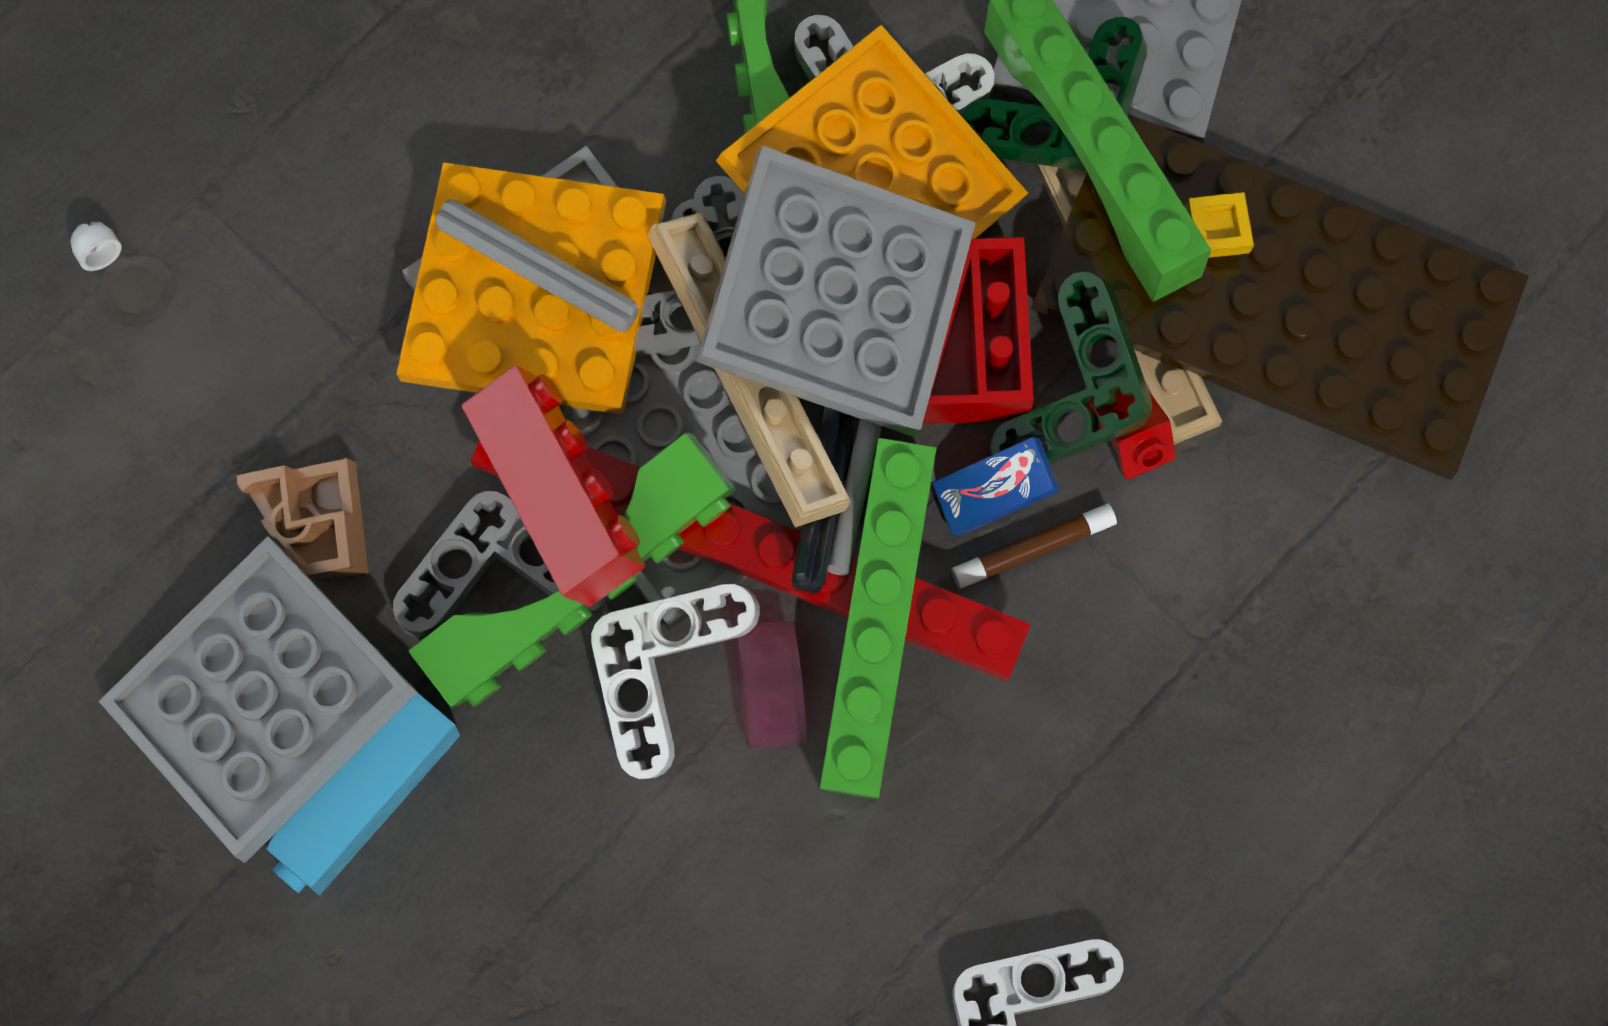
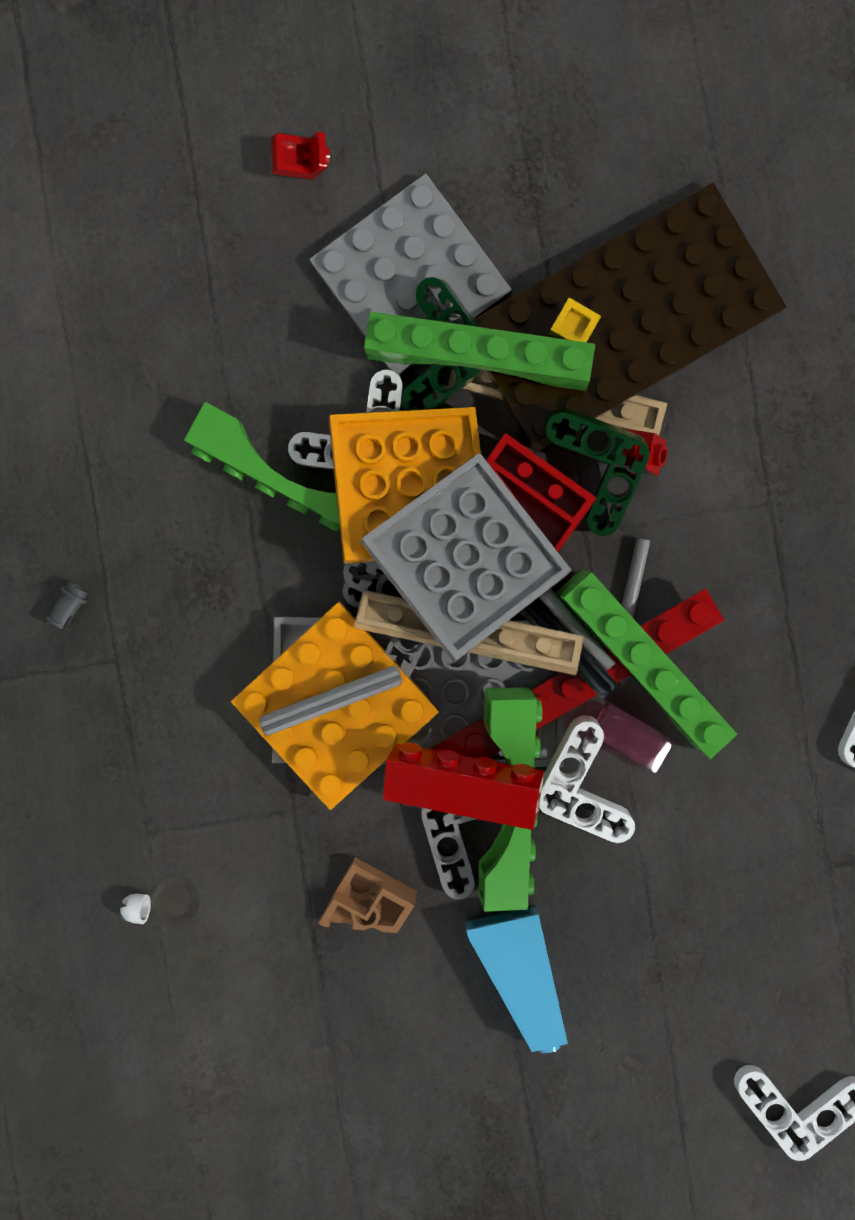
camera: 50 degrees left, 15 degrees up
light grey plate [98,536,418,863] -> none
tile [933,437,1060,537] -> none
reddish brown bar [951,503,1117,589] -> none
none -> light grey bar [622,538,650,618]

